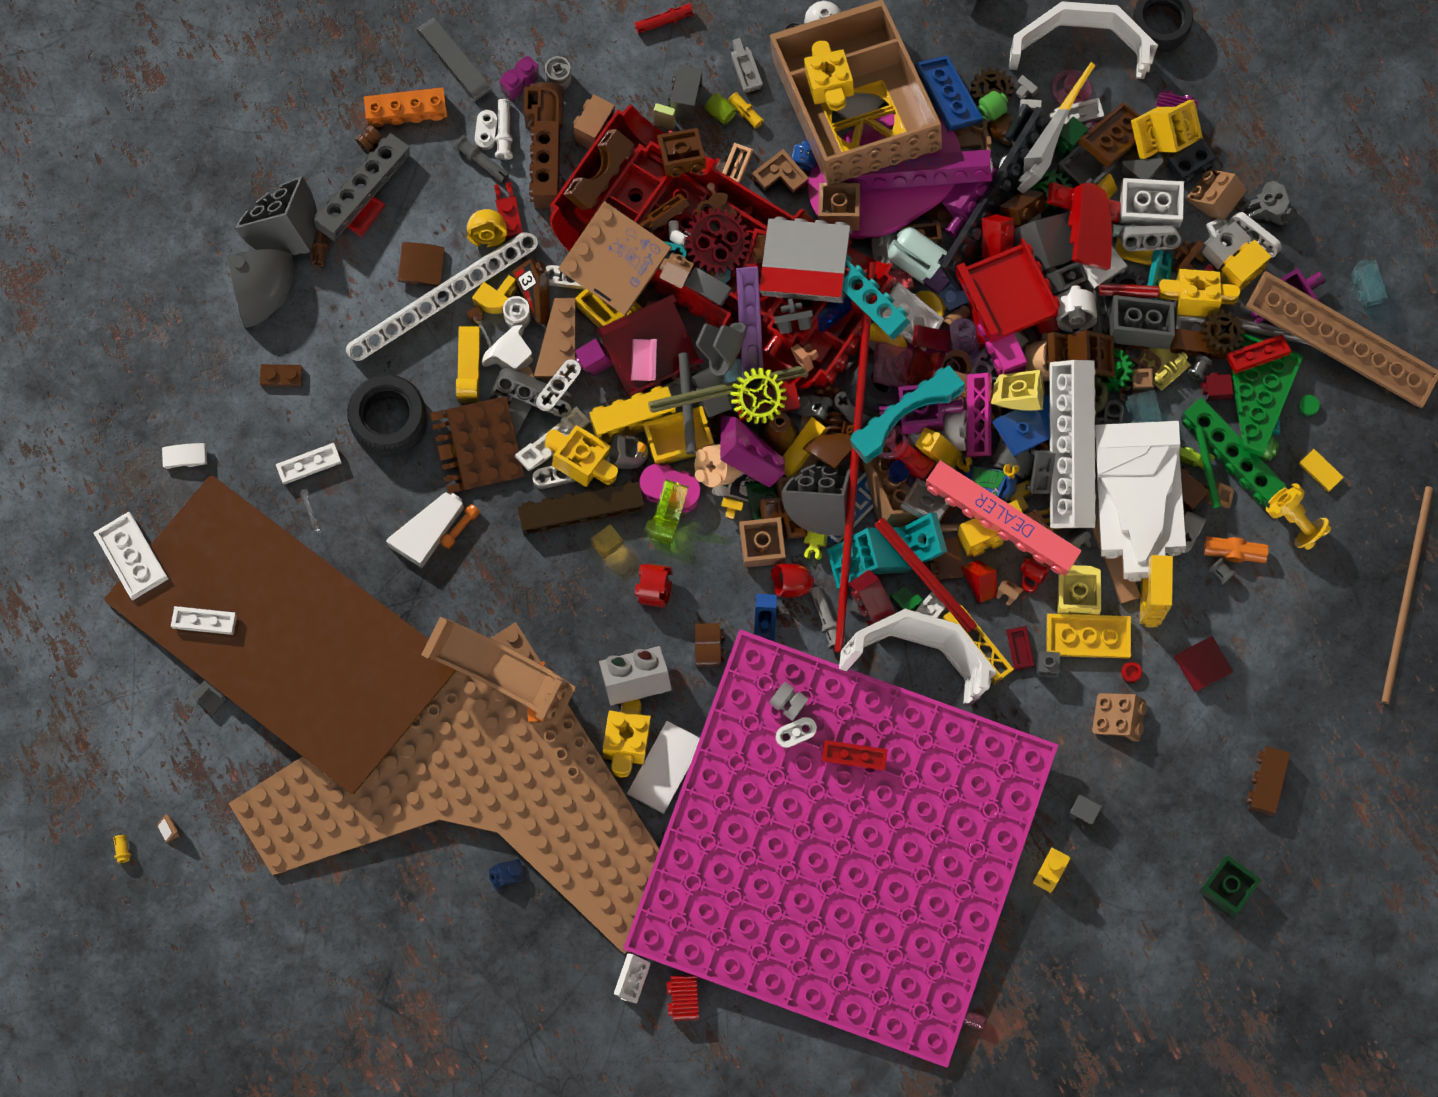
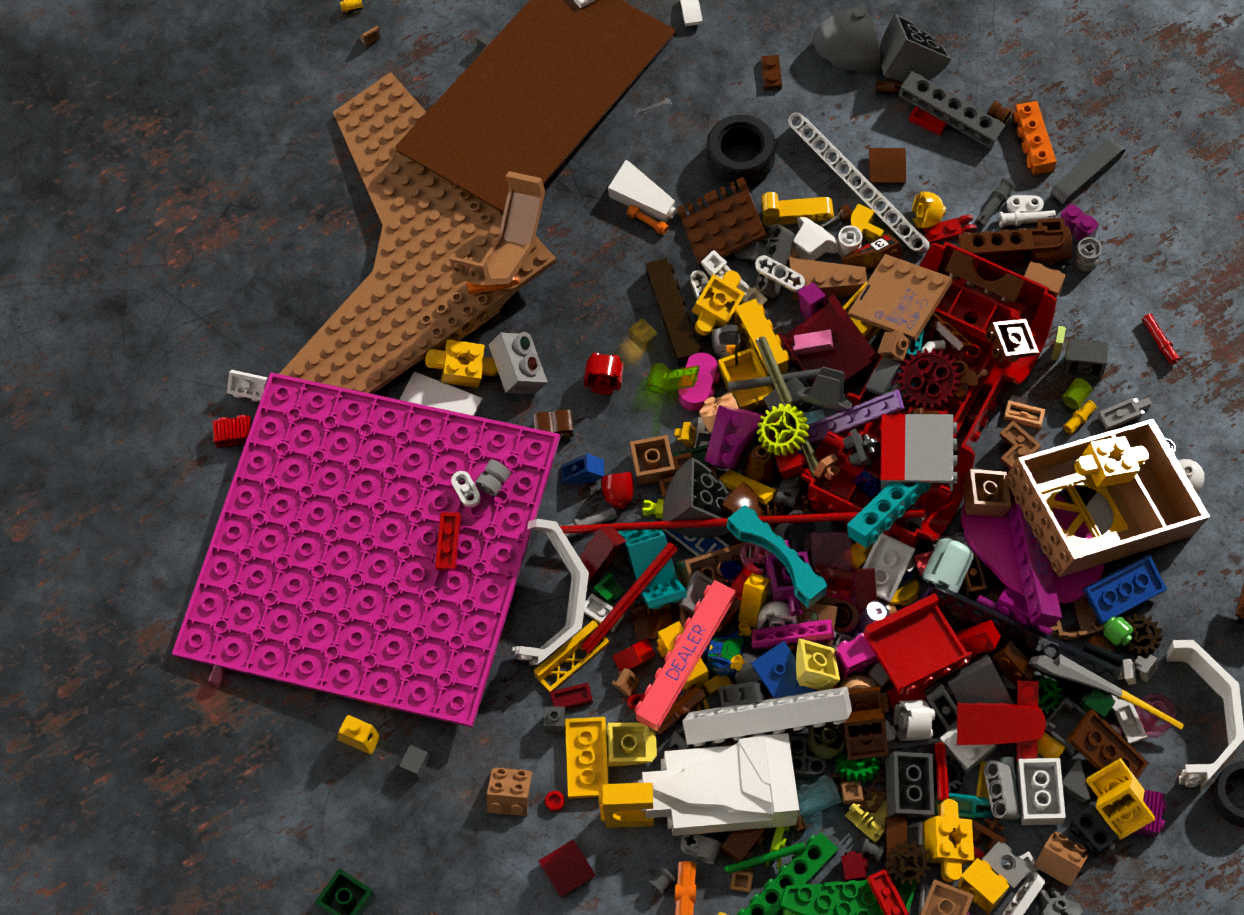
camera: 90 degrees right, 10 degrees down
white plate [171,606,237,635] -> none
white plate [276,443,341,485] -> none
dark blue bracket [489,859,526,889] -> none

